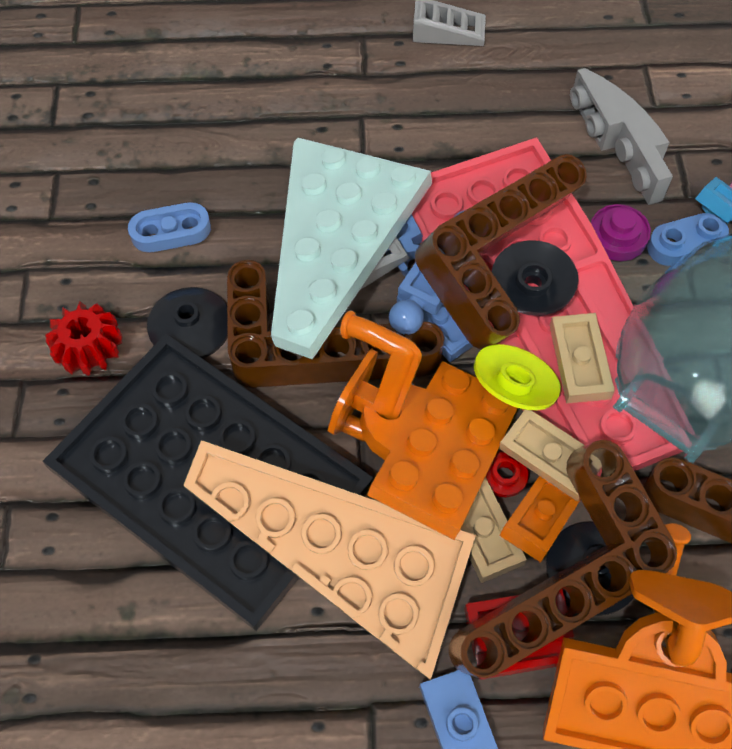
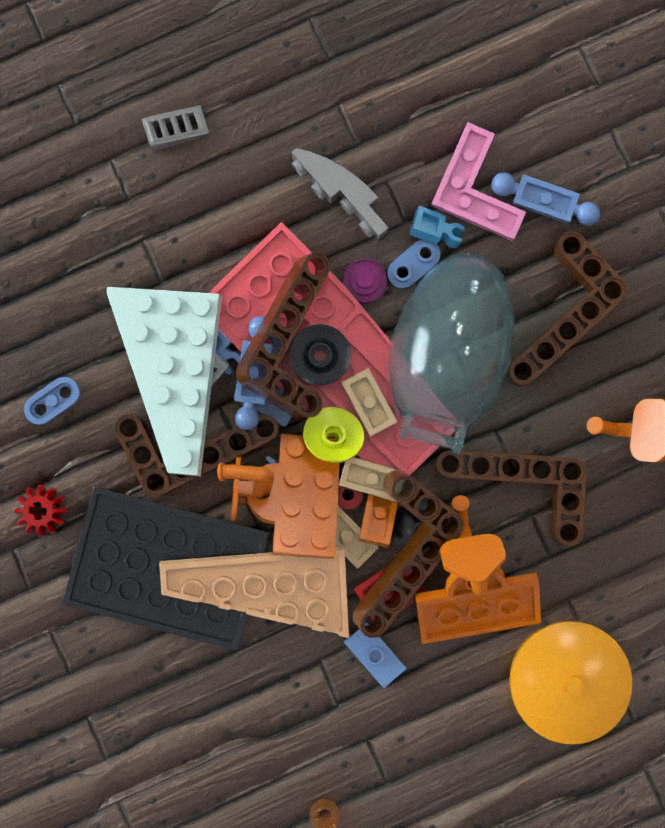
camera: 20 degrees left, 25 degrees up
black dish [147,287,228,359] -> none

